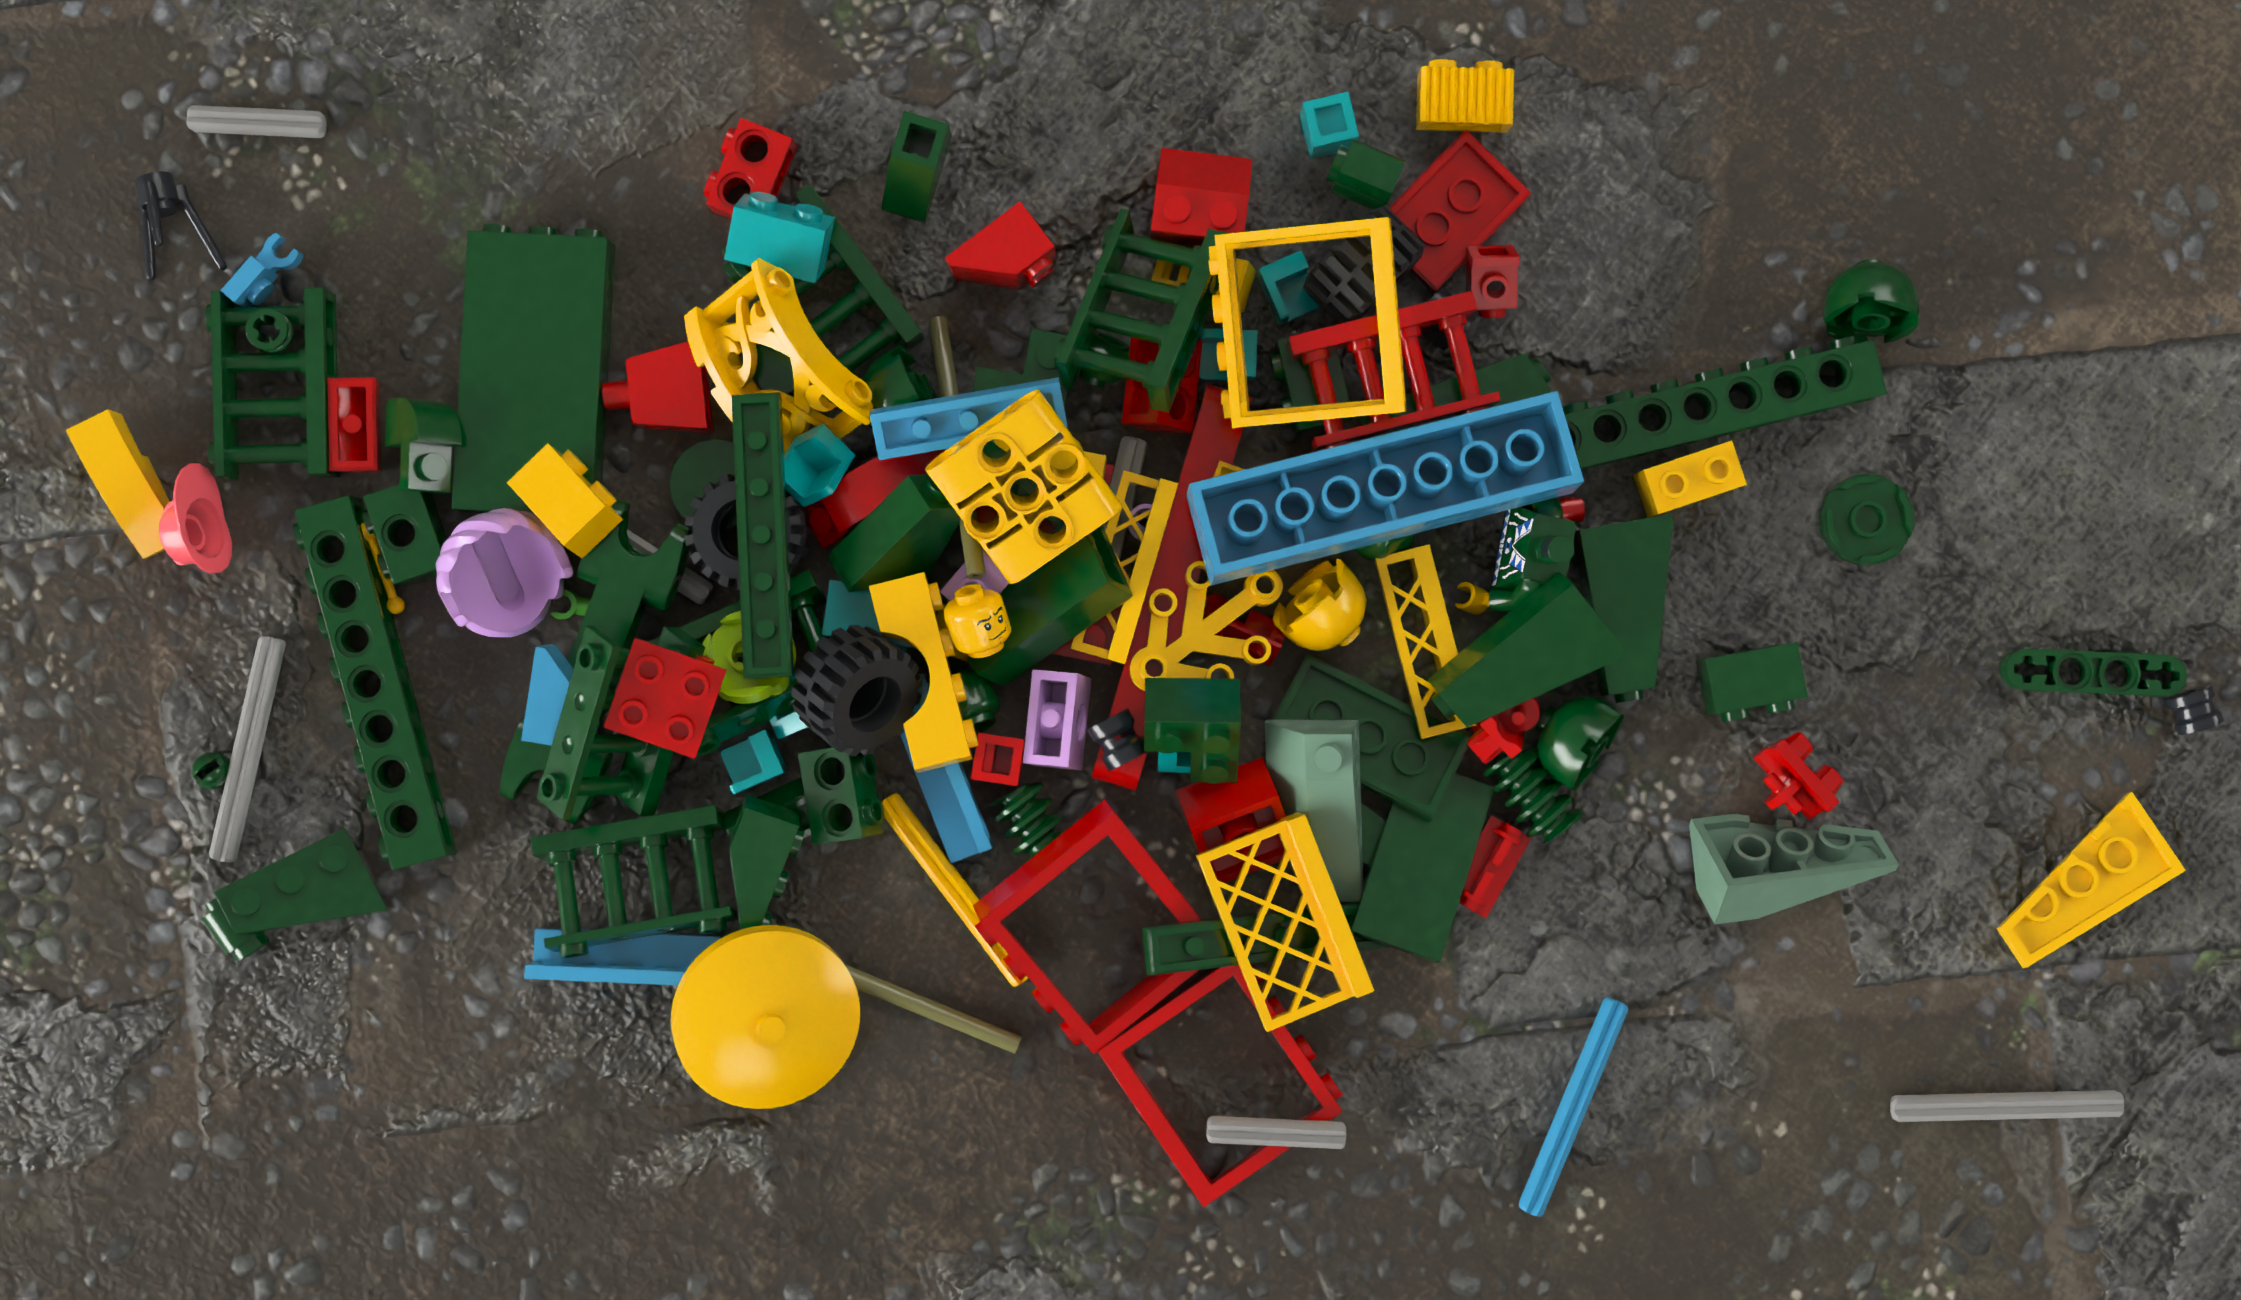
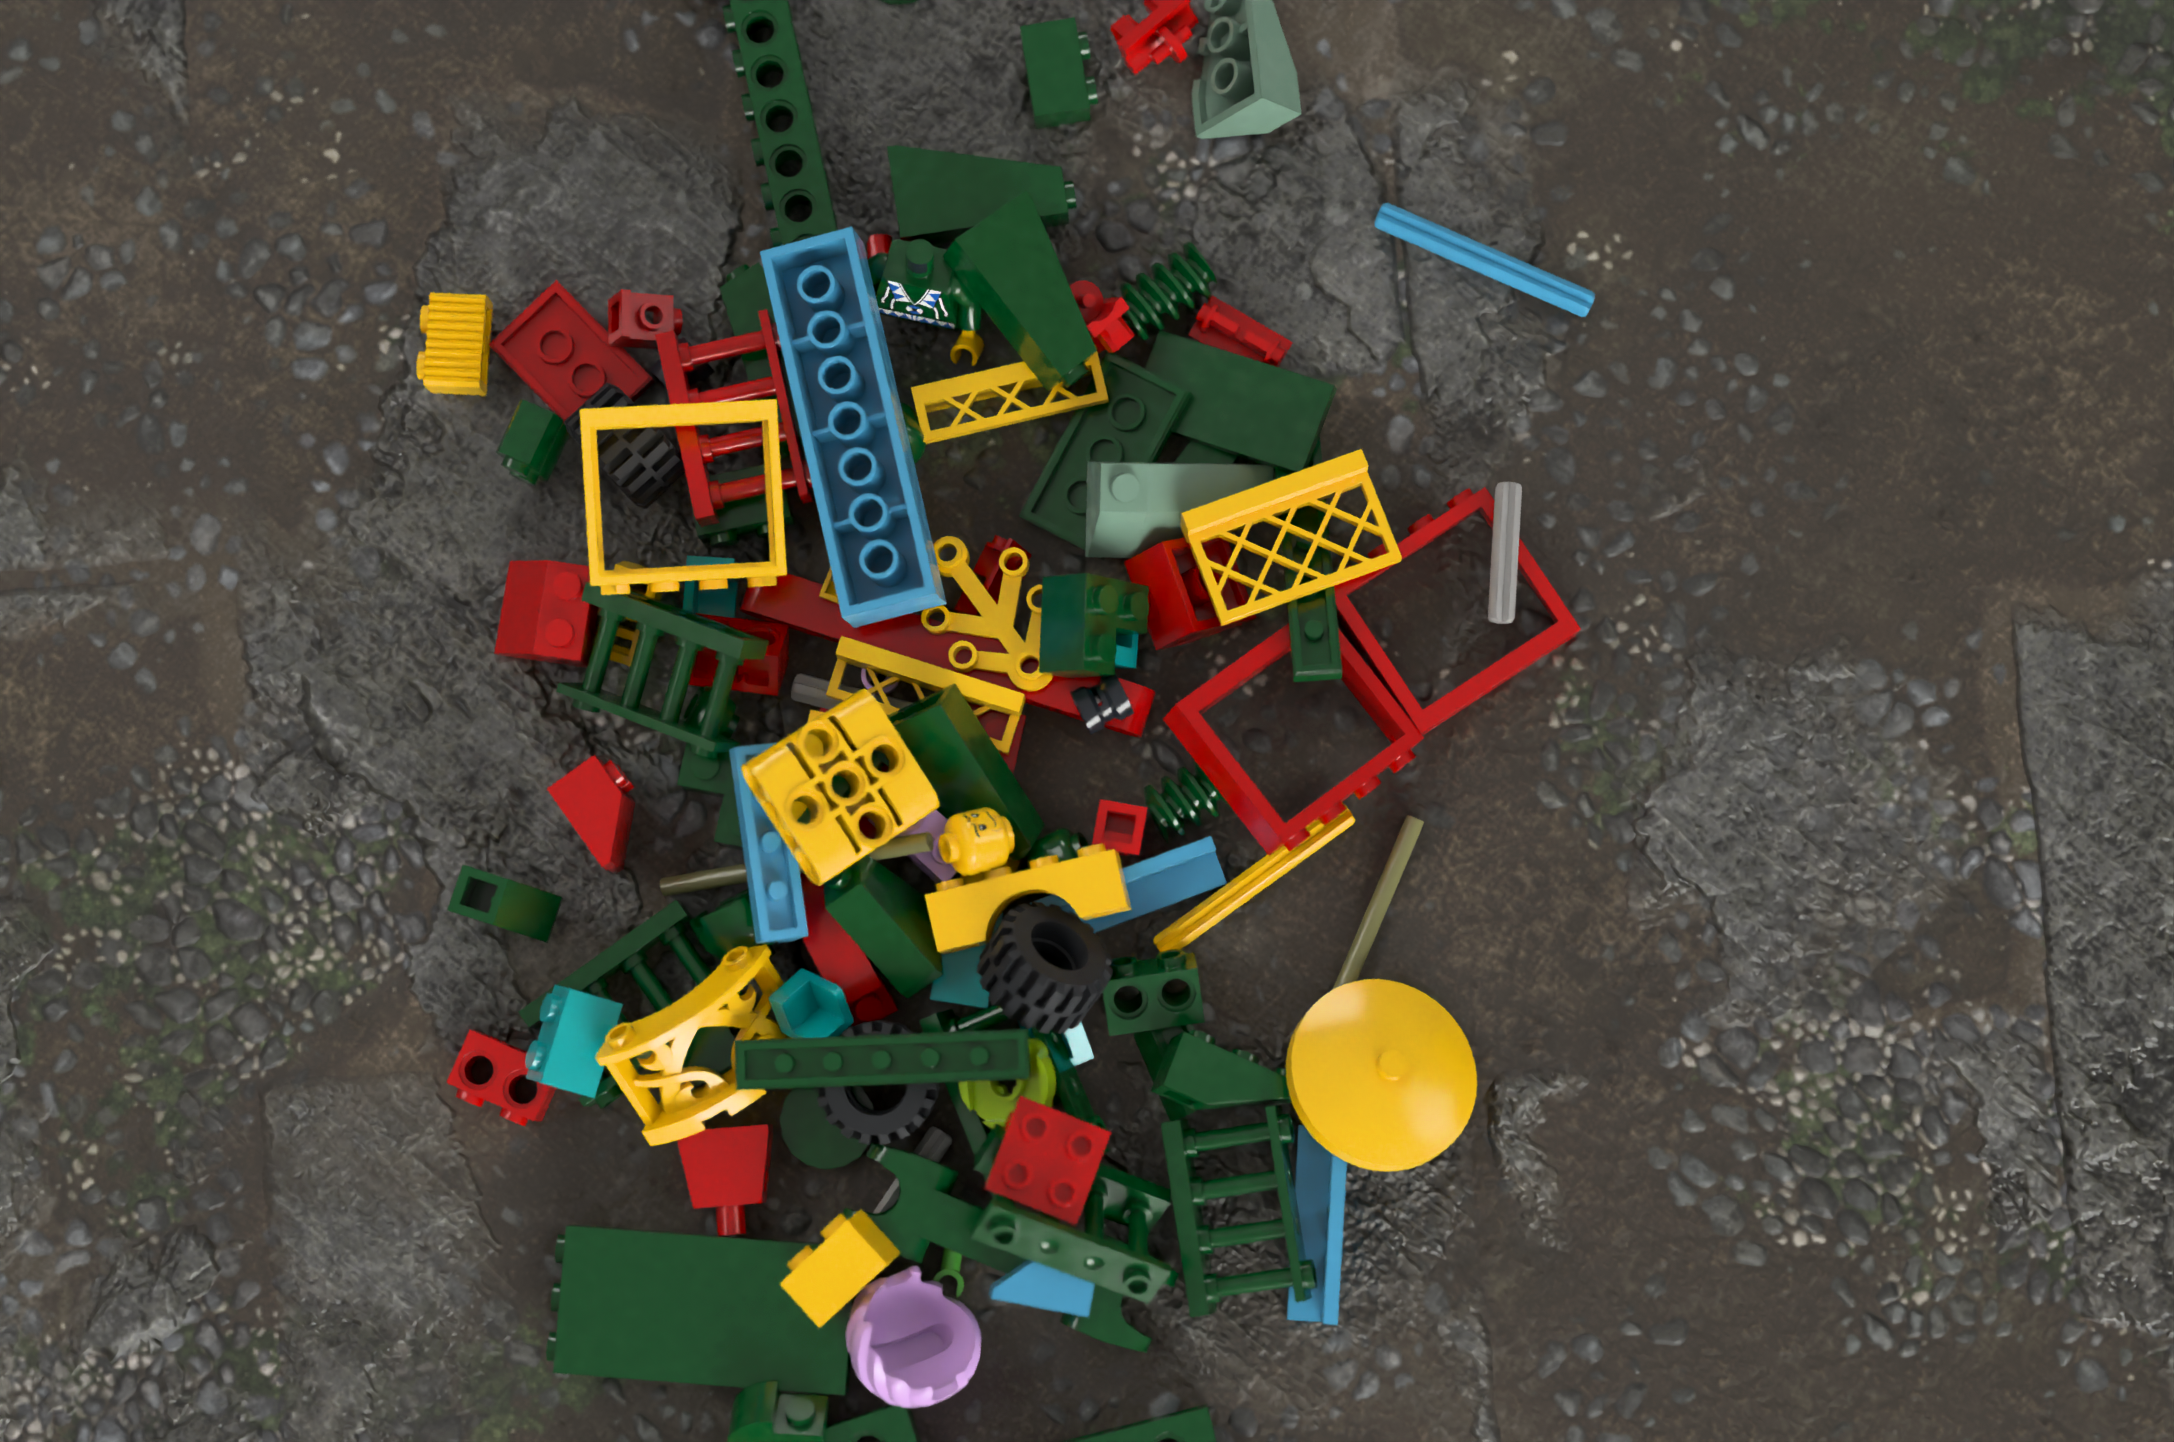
camera: 80 degrees left, 5 degrees down
teal panel [721,729,789,795] -> none
lavender brick [1023,670,1092,771] -> none
teal panel [1257,250,1319,326] -> none
yellow cylinder [1273,559,1367,651] -> none
teal panel [1300,92,1359,159] -> none
dark green cylinder [1535,696,1624,791] -> none
yellow brick [1633,440,1747,518] -> none

